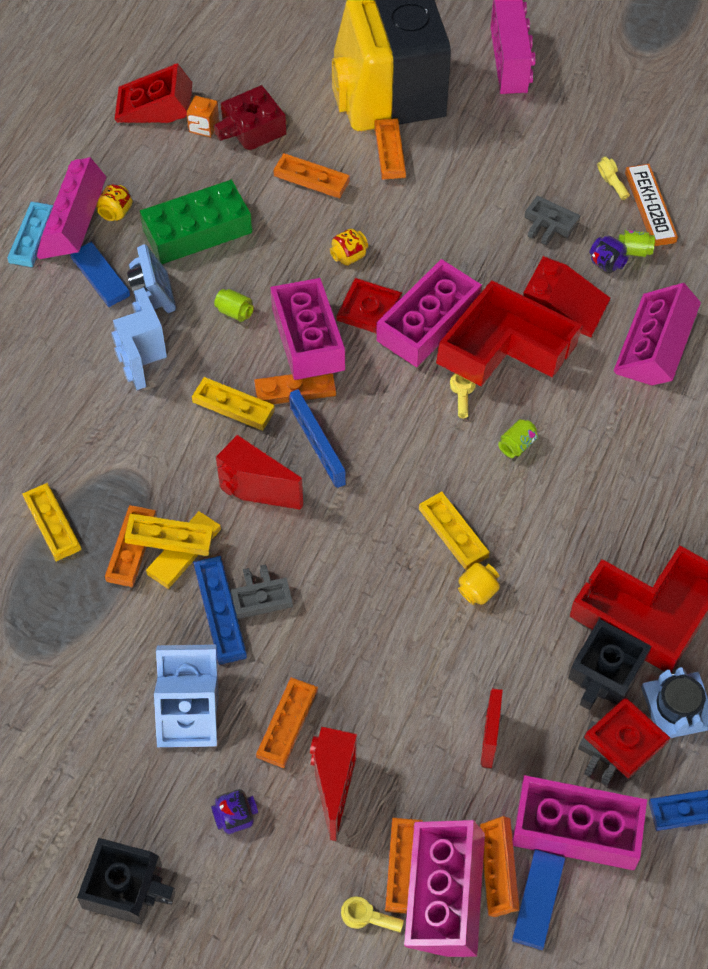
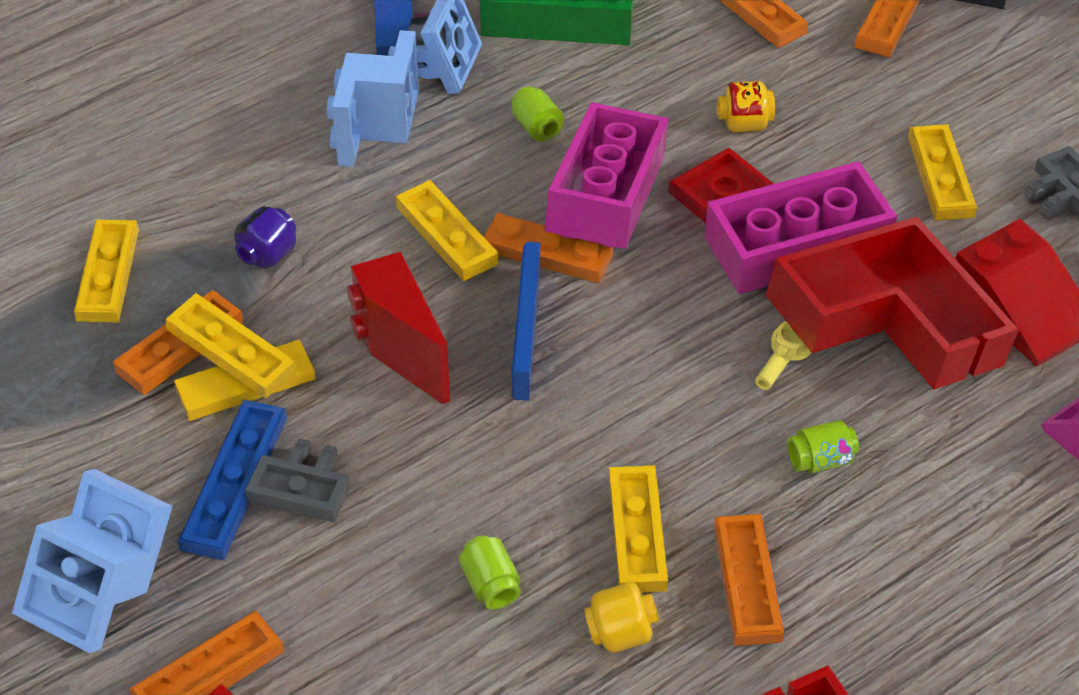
camera: 30 degrees right, 10 degrees down
none -> dark purple head [234,206,296,268]
none -> lime brick [458,535,521,610]
none -> orange plate [714,514,784,646]
none -> yellow tile [908,124,977,221]

